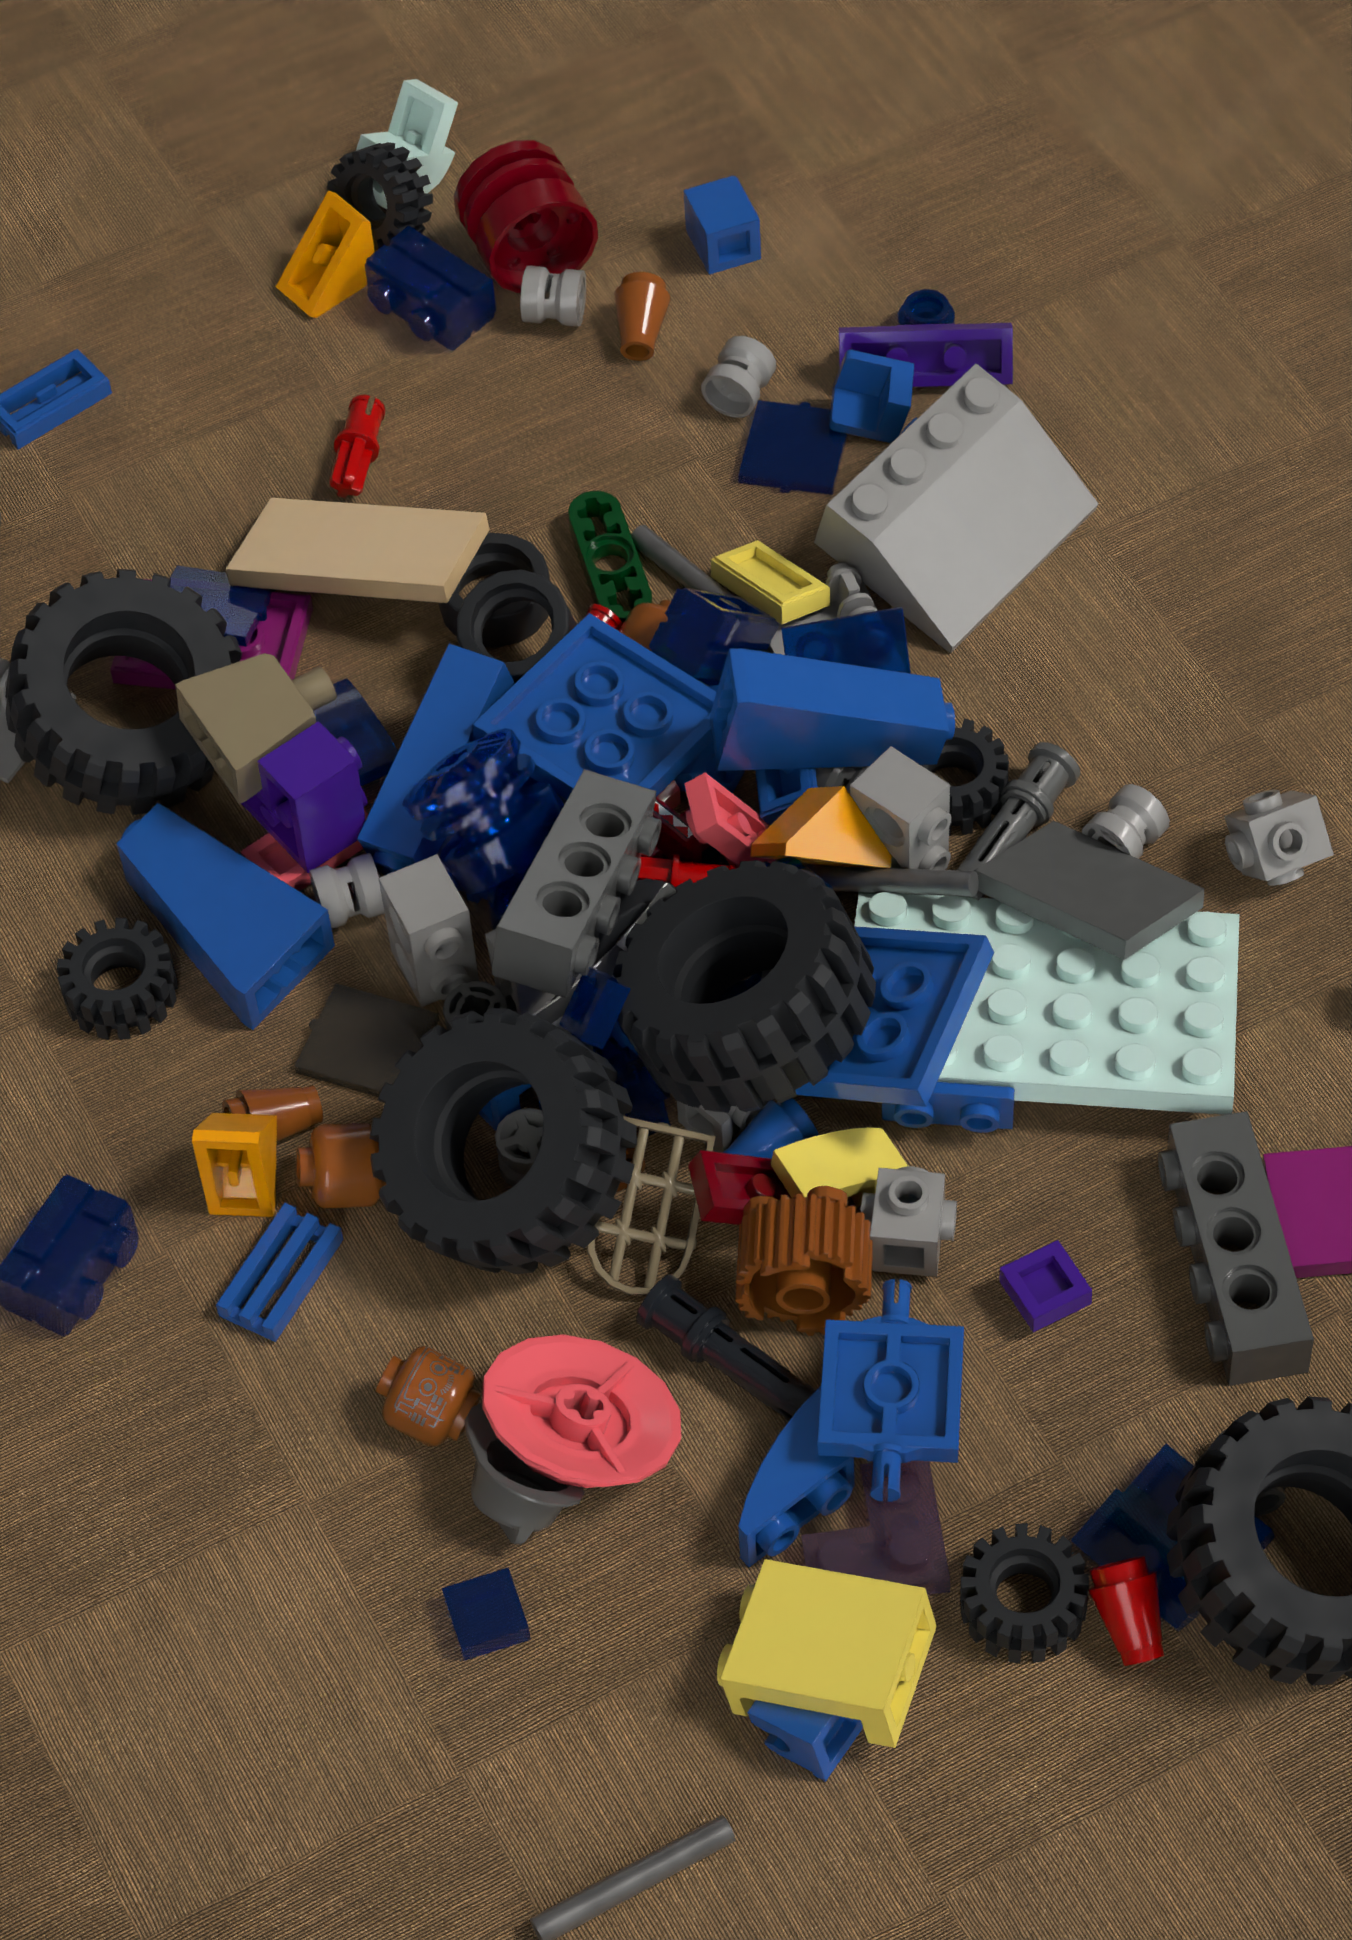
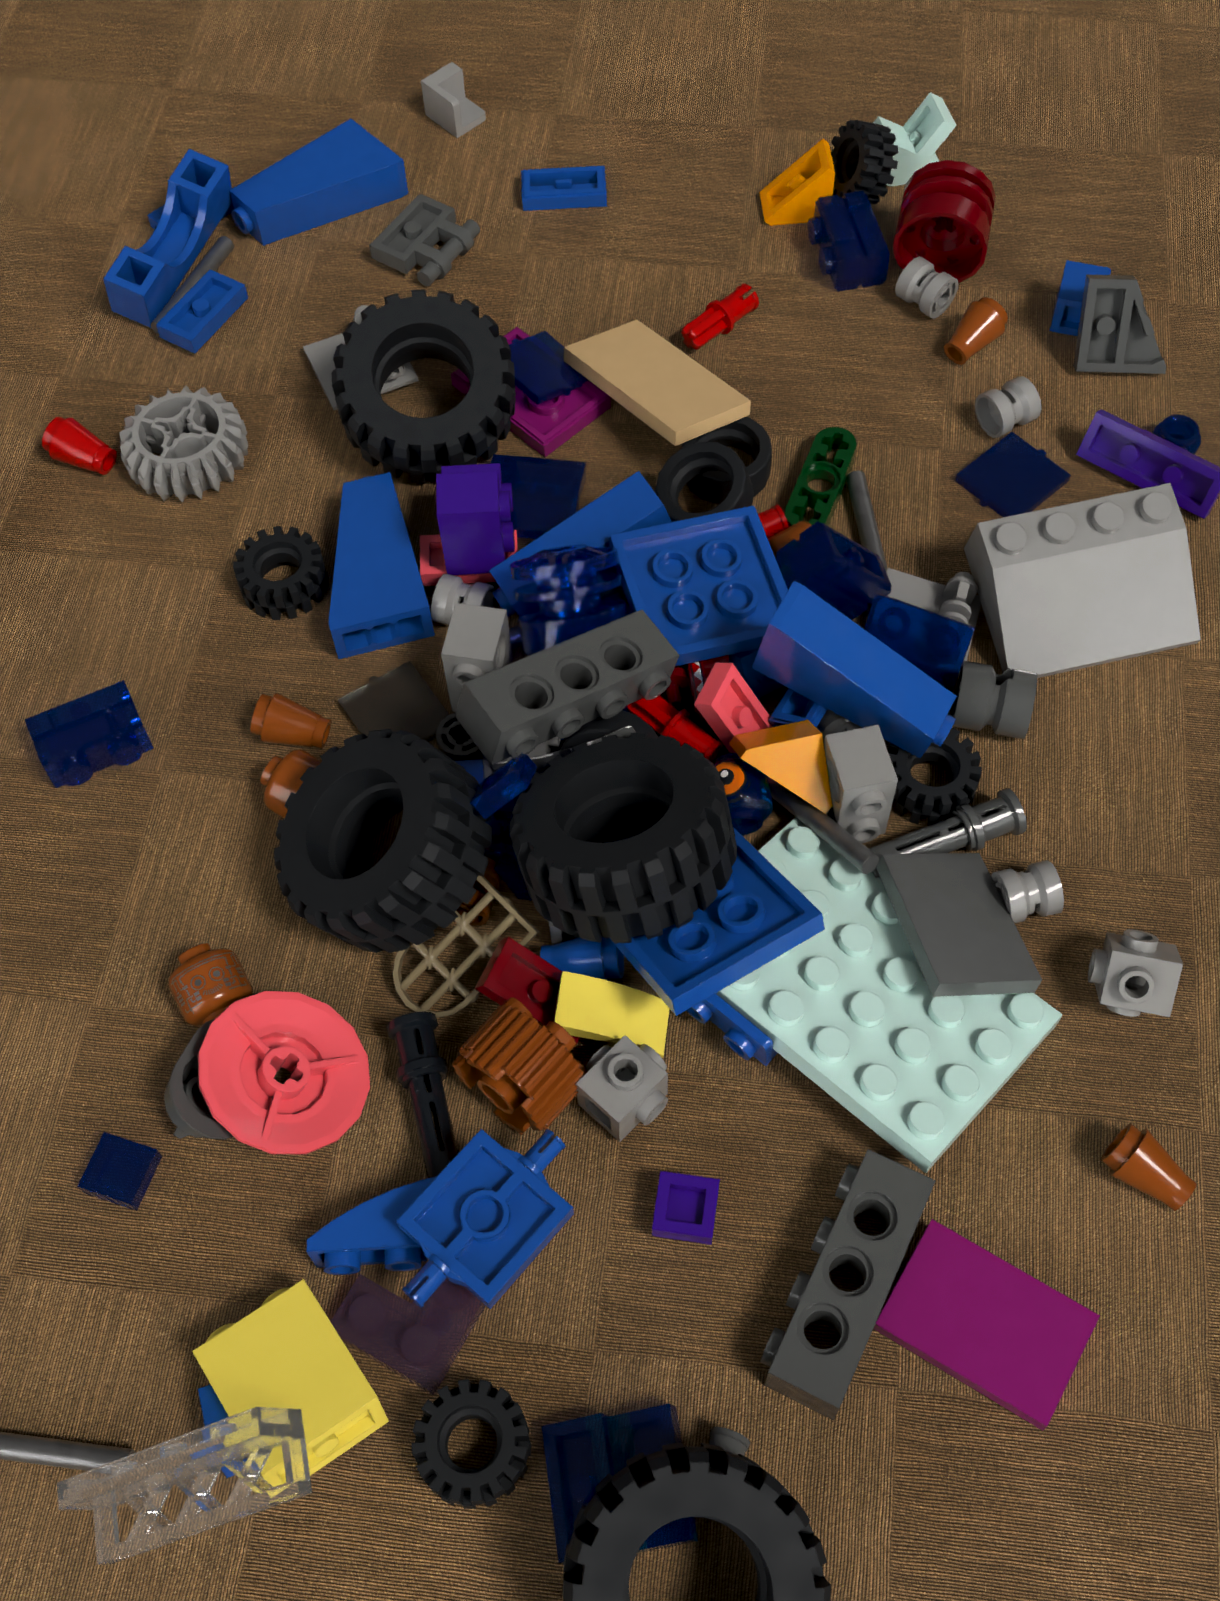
camera: 35 degrees right, 5 degrees up
dark tan torso [175,653,337,804] -> none
light orange slope [192,1113,277,1217] -> none
blue tile [216,1203,344,1342] -> none
light yellow tile [710,540,830,624] -> none
blue panel [829,350,914,443] -> none
red cone [1088,1556,1165,1666] -> none
none -> clear fence [57,1407,312,1565]
none -> dark grey wheel [952,660,1038,739]
none -> dark grey wing [1073,274,1166,374]

